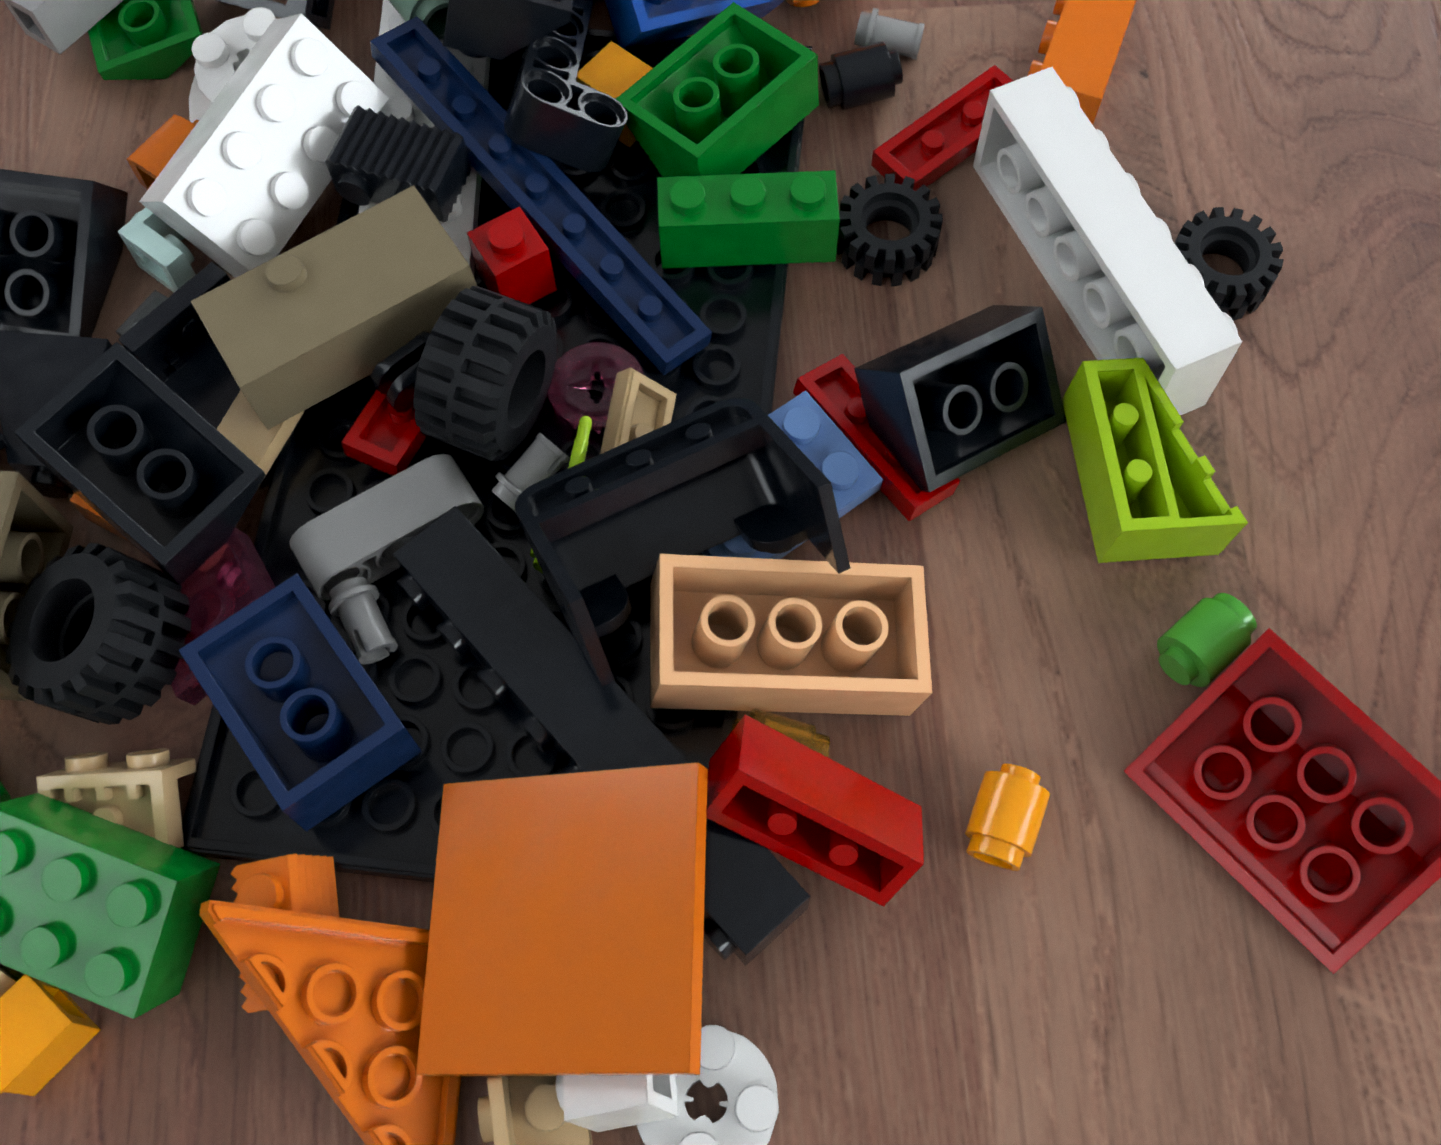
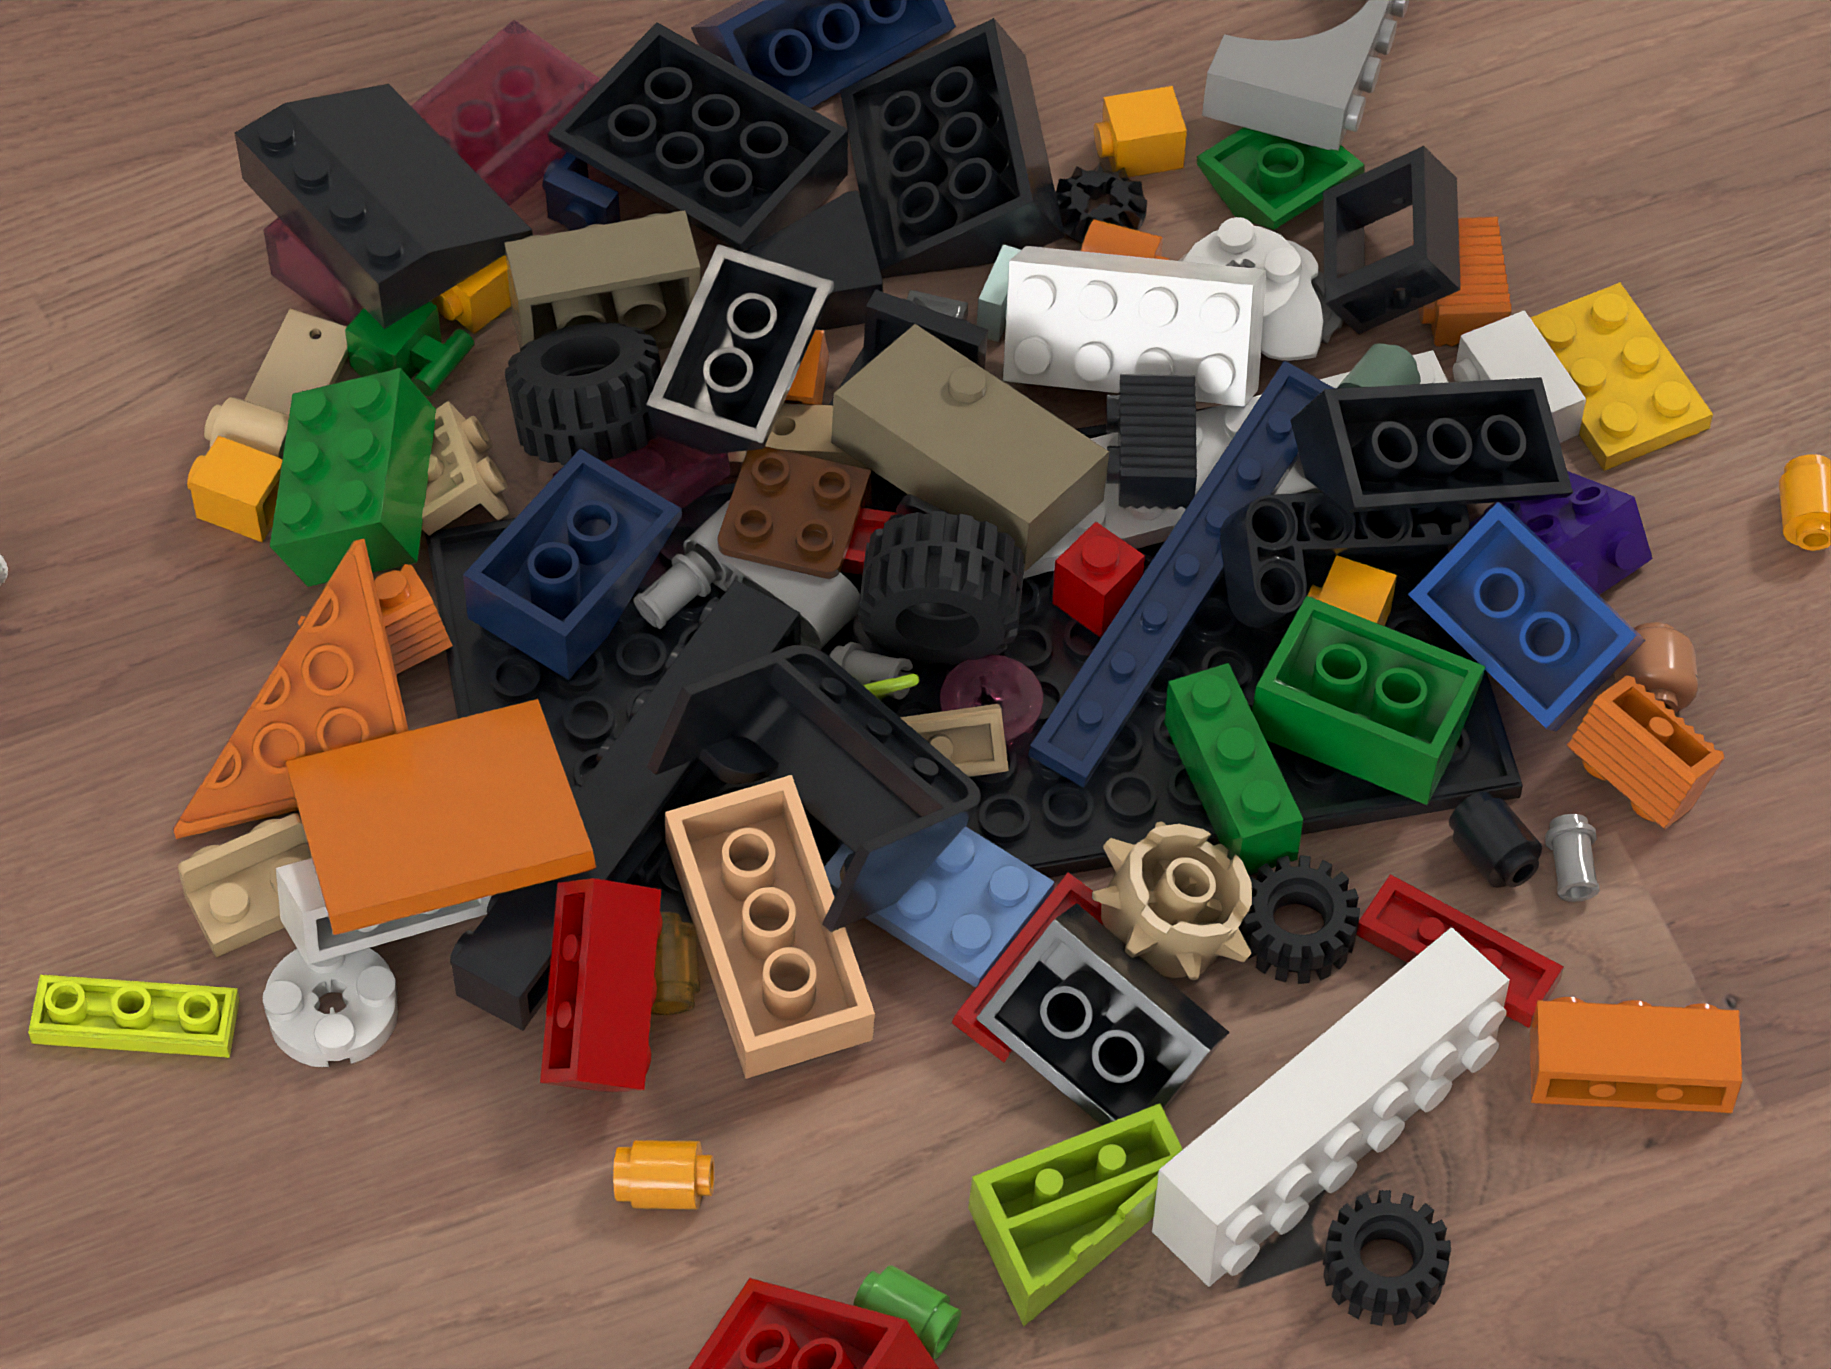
camera: 70 degrees right, 10 degrees down
none -> reddish brown bracket [717,446,872,579]
none -> black gear [1055,162,1147,243]
none -> tan brick [1092,821,1253,980]
none -> light orange brick [1094,86,1187,178]

